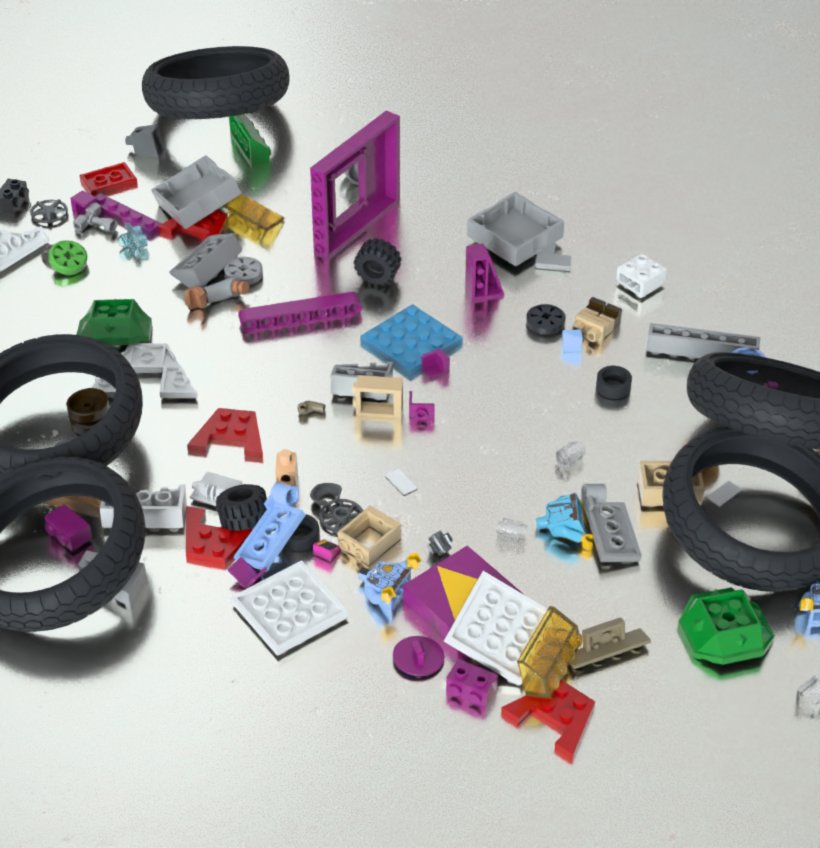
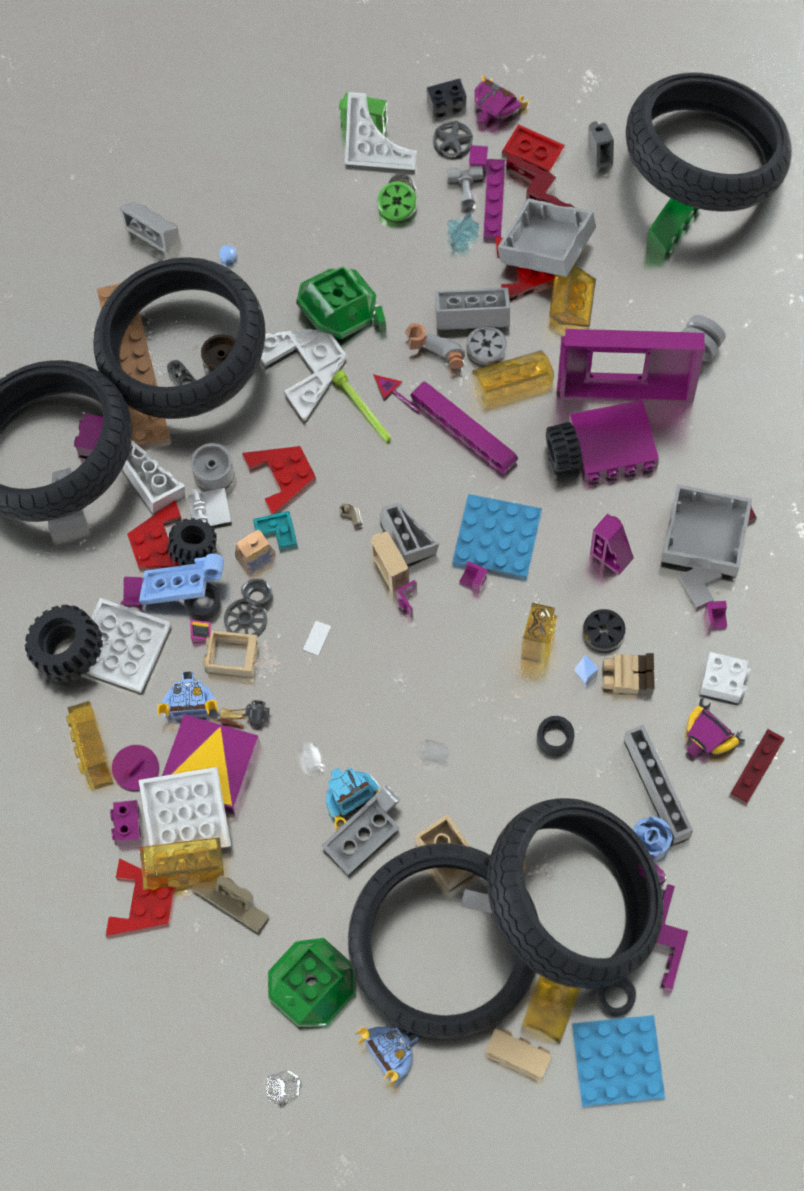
camera: 60 degrees right, 25 degrees up
none -> black tyre [25,605,103,682]
none -> clear yellow wedge [66,701,114,791]
none -> light grey wheel [191,443,234,491]
none -> pearl gold piece [216,708,246,728]
none -> teal tile [253,511,298,551]
none -> lime piece [332,370,391,442]
none -> green plate [372,306,387,332]
none -> piece [373,374,420,411]
none -> clear yellow slope [472,350,554,404]
none -> magenta torso [474,76,529,125]
none -> dark red bracket [506,154,575,208]
none -> clear yellow brick [521,602,558,664]
none -> magenta panel [569,400,659,482]
none -> torso [687,698,748,758]
none -> magenta panel [705,600,727,631]
none -> dark red tile [730,729,785,805]

